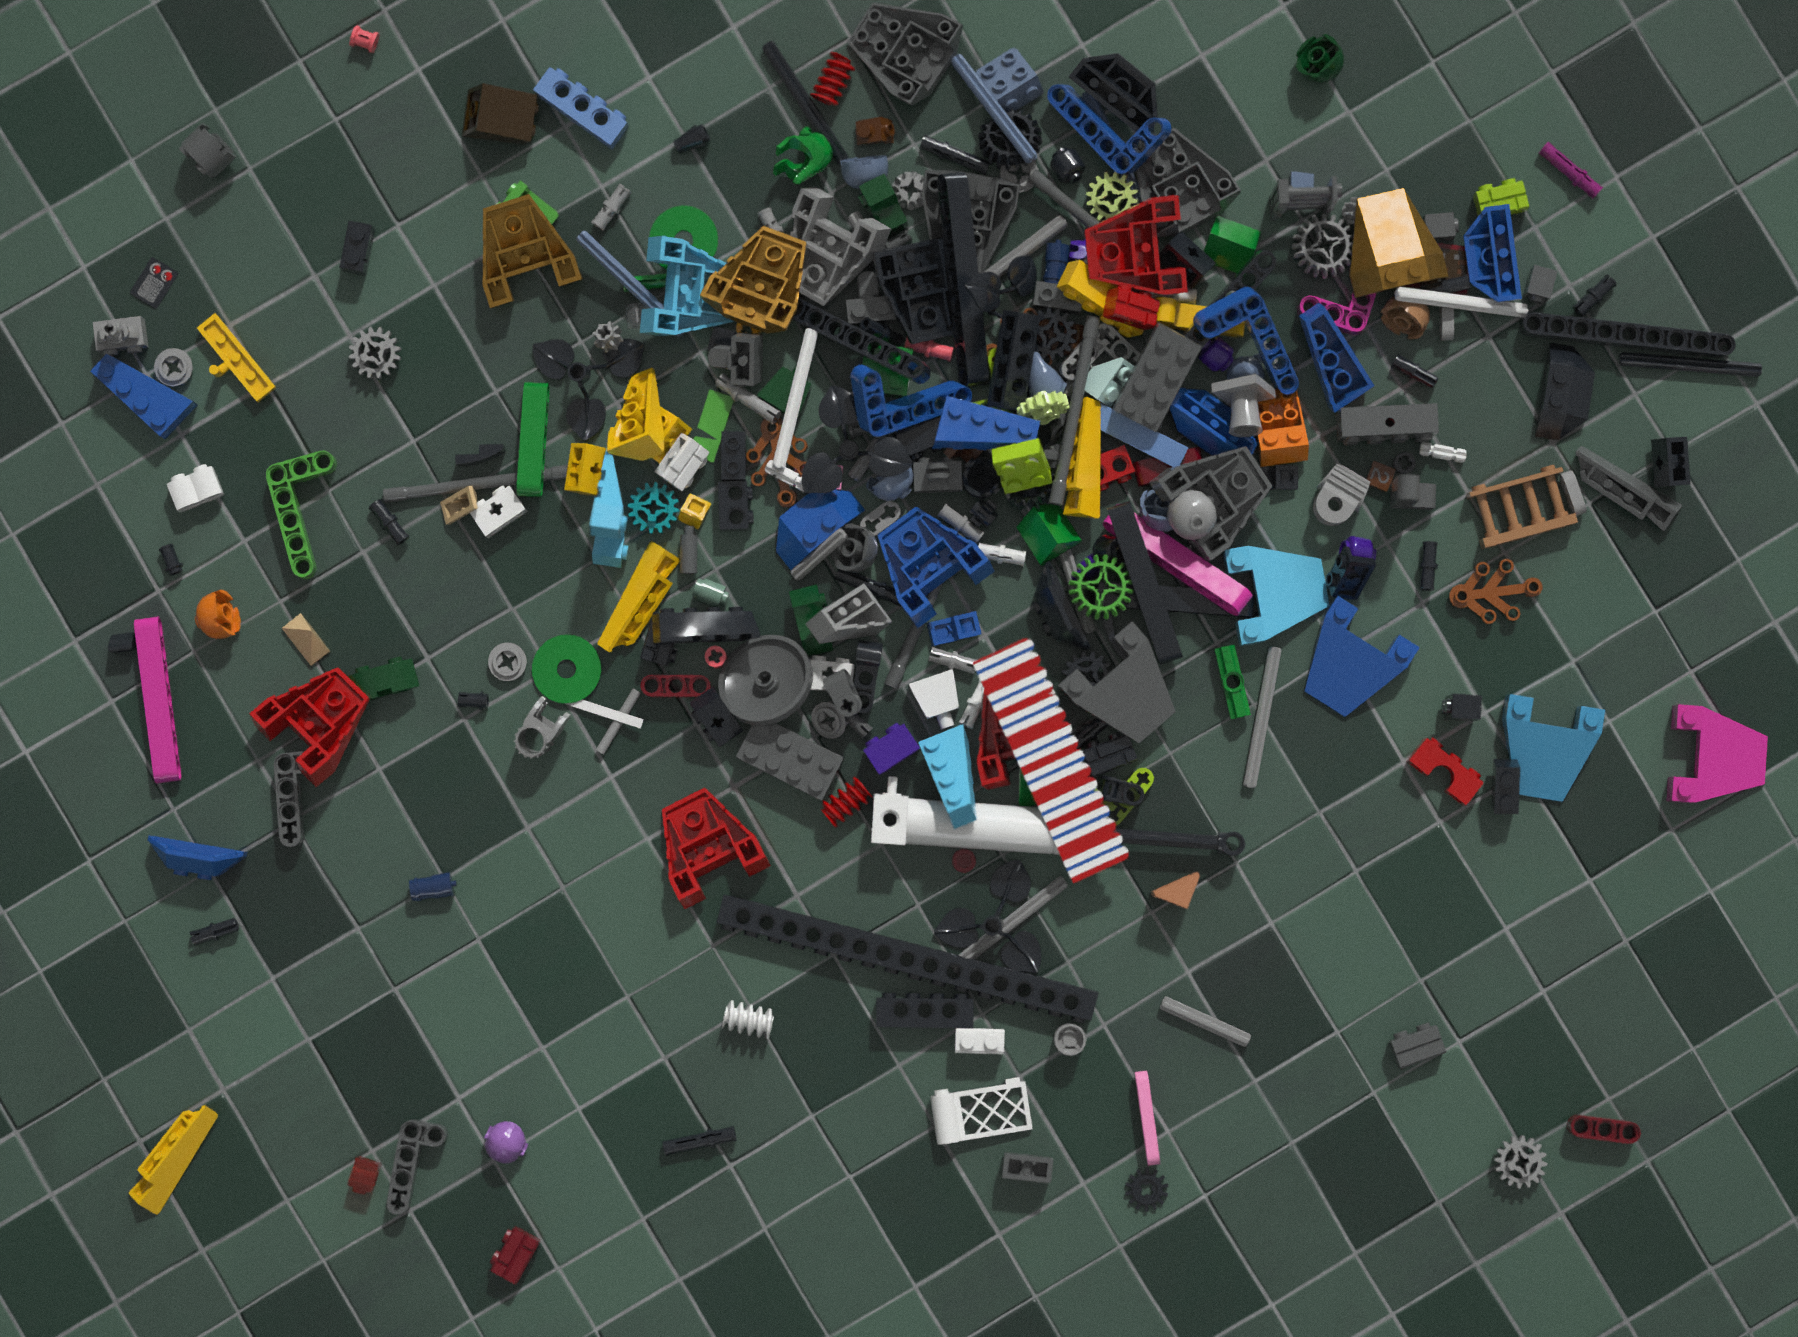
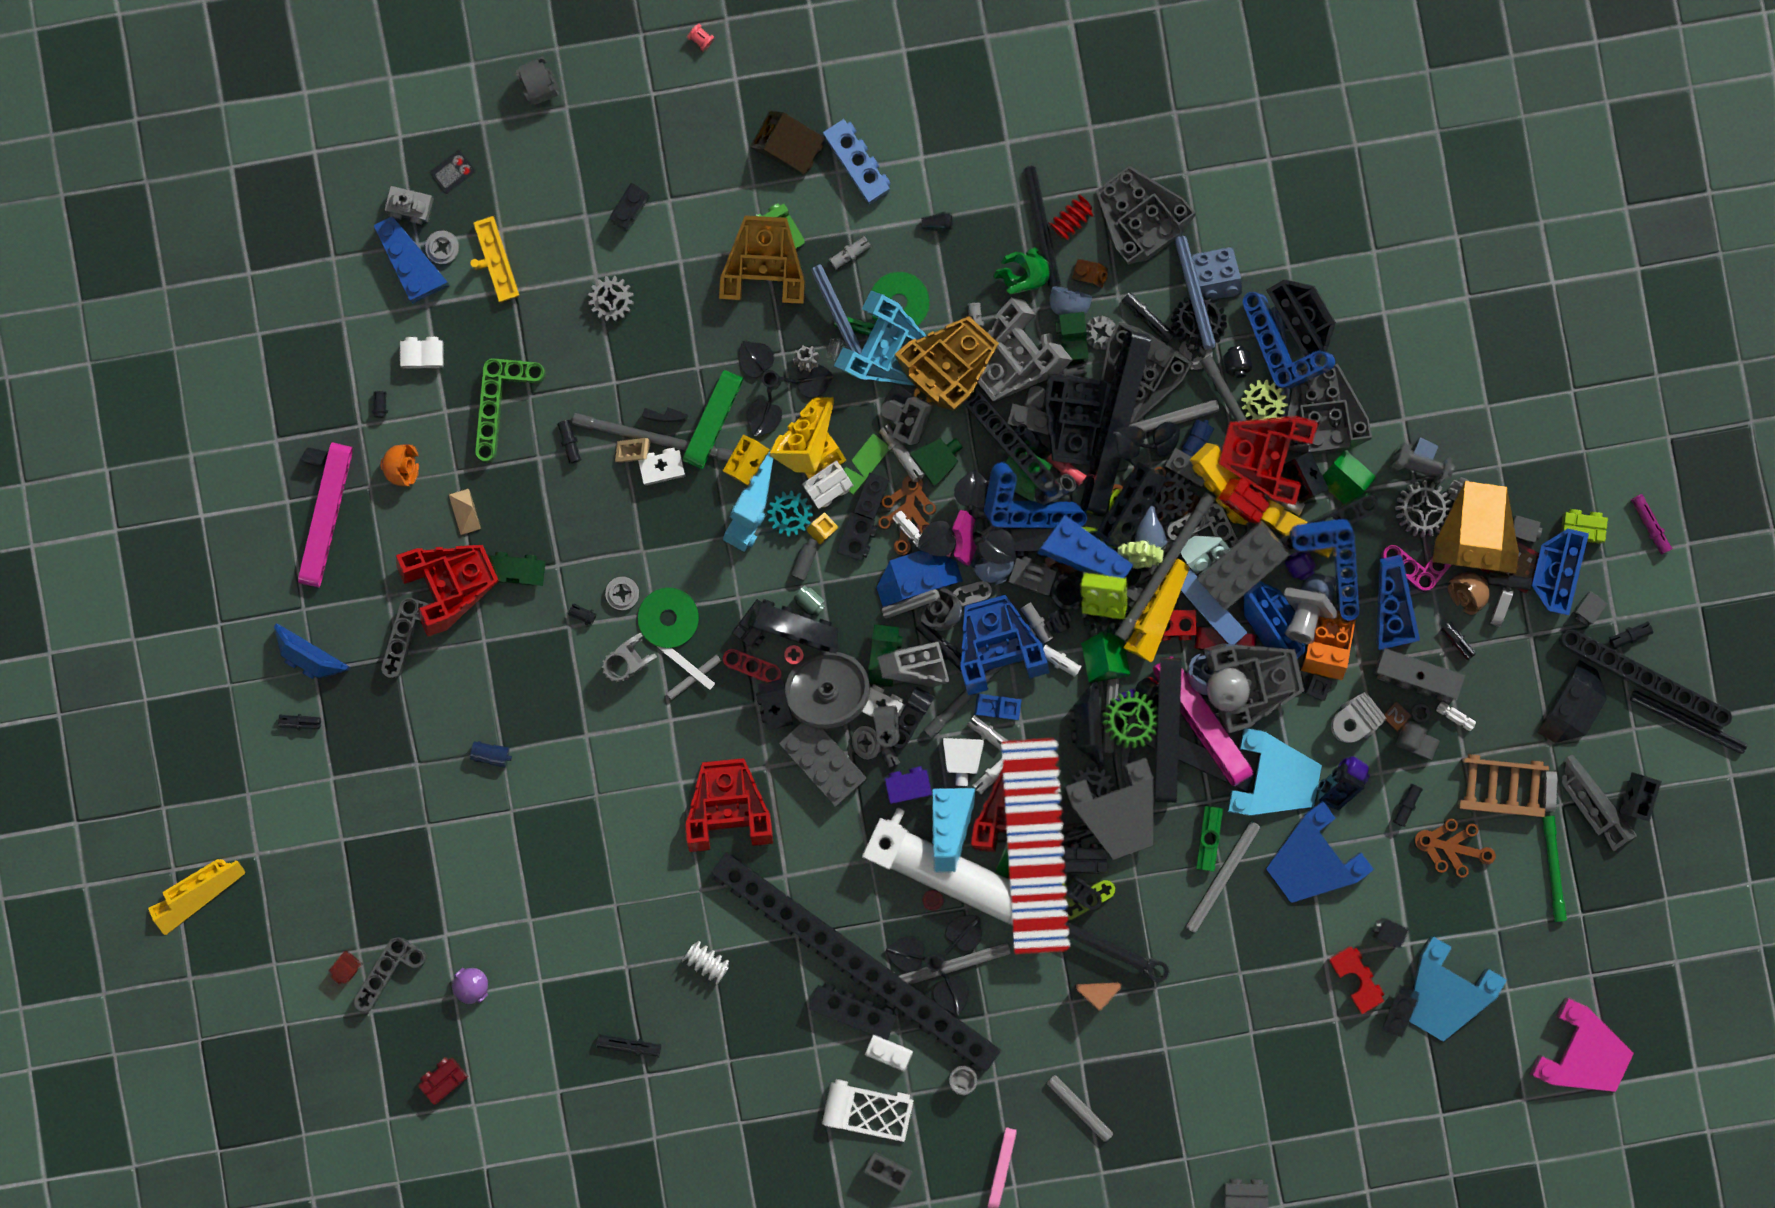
camera: 25 degrees right, 0 degrees up
yellow wedge [597,541,680,652] -> none
white axle [773,328,818,469] -> none
red piece [821,777,873,828] -> none
dark purple piece [1068,240,1087,262] -> none
dark green cylinder [1295,34,1344,83] -> none
white axle [1394,286,1528,318] -> none
none -> dark pink tile [952,510,977,566]
none -> dark grey piece [1034,474,1076,505]
none -> green piece [1542,815,1567,922]

